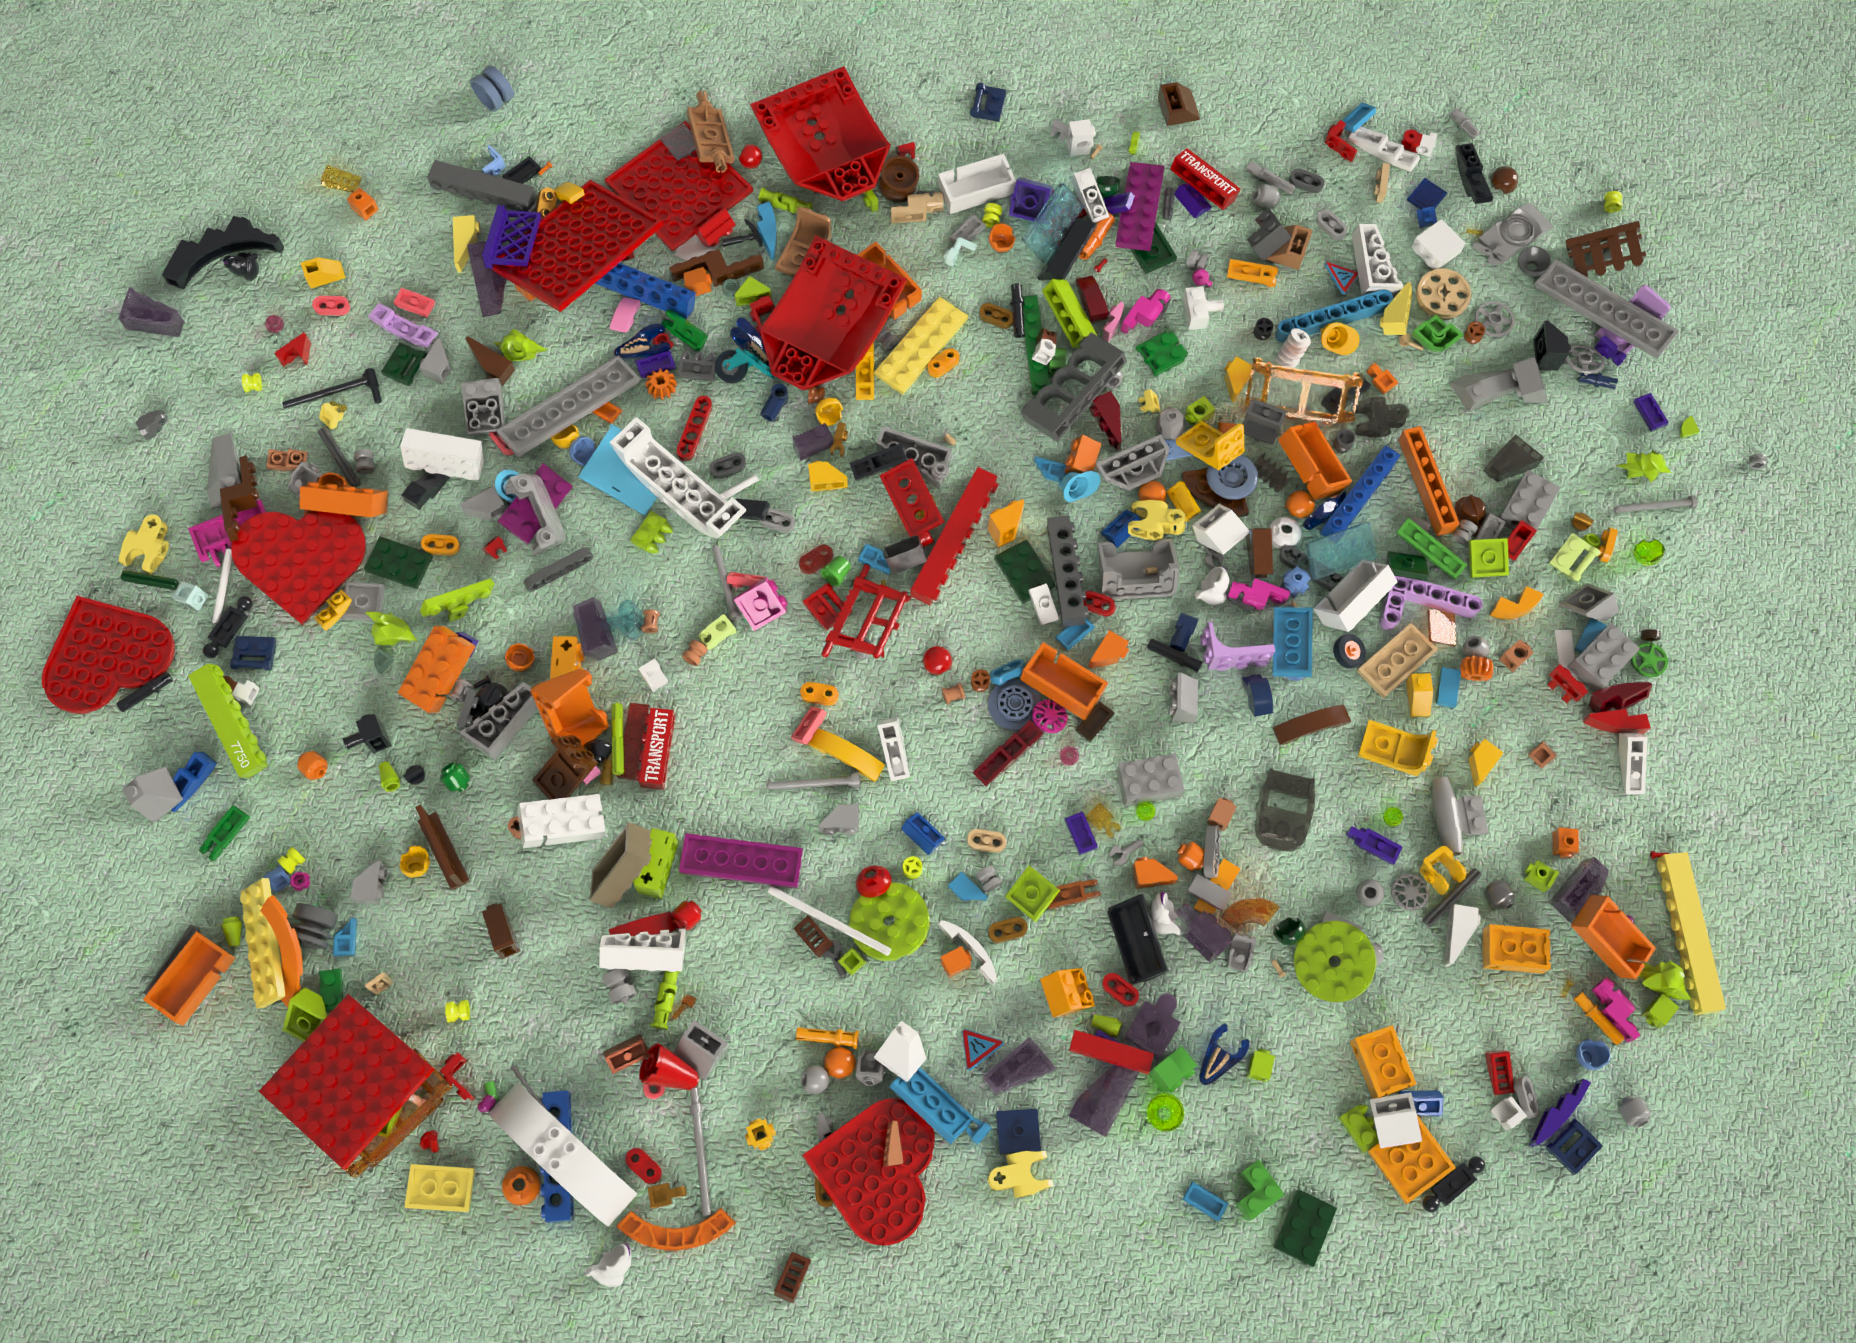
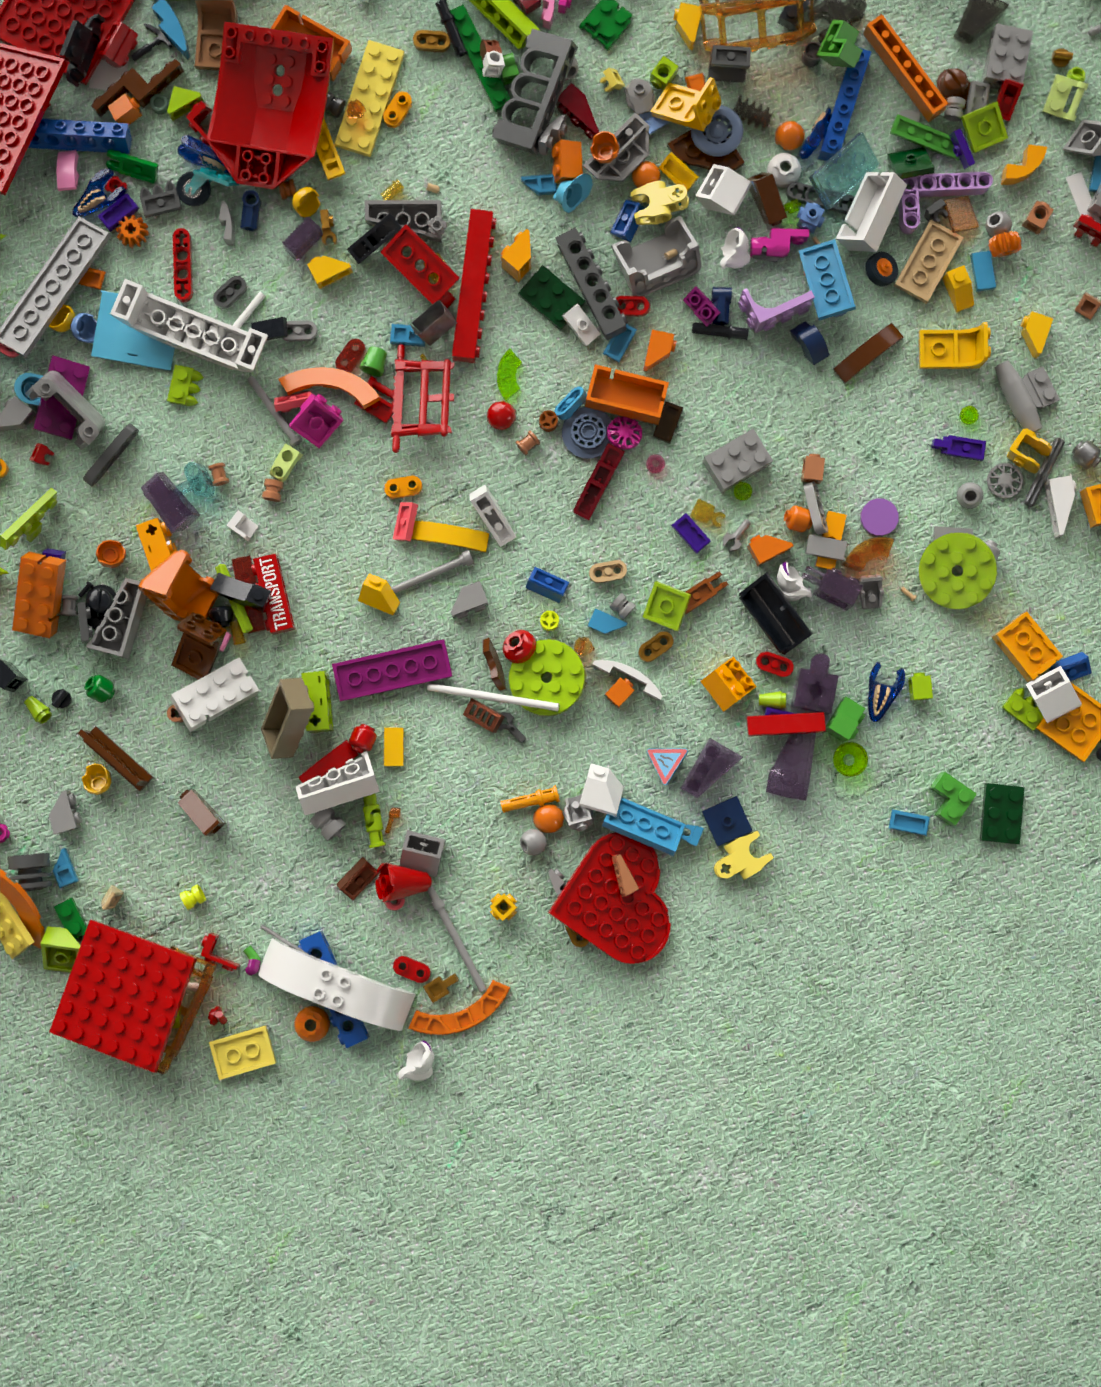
camera: 20 degrees left, 15 degrees up
copper slope [774,1252,811,1303] -> none
lime slope [838,947,868,976] -> none
light grey slope [1169,673,1198,723] -> none
light grey bar [1203,545,1224,569] -> none
clear smoke slope [1255,768,1315,852] -> none
dark green hair [1273,917,1306,946] -> none
orange piece [1278,422,1352,500] -> none
light orange plate [1598,527,1618,563] -> none
none -> black plate [59,14,105,88]
none -> black slope [210,573,271,612]
none -> light grey slope [219,201,235,246]
none -> tile [278,367,381,409]
none -> clear orange plate [347,99,366,119]
none -> yellow slope [358,573,400,615]
none -> clear yellow pin [380,180,404,200]
none -> yellow tile [384,728,404,766]
none -> reddish brown tile [483,638,506,691]
none -> clear neon green tile [497,348,522,401]
none -> light grey slope [538,115,567,155]
none -> clear orange plate [574,637,595,656]
none -> orange hair [590,131,619,163]
none -> magenta slope [683,286,720,327]
none -> clear neon green plate [783,199,801,214]
none -> bright green brick [817,20,863,68]
none -> medium lavender tile [860,498,899,536]
none -> dark grey tile [924,198,948,224]
none -> dark purple plate [949,128,975,169]

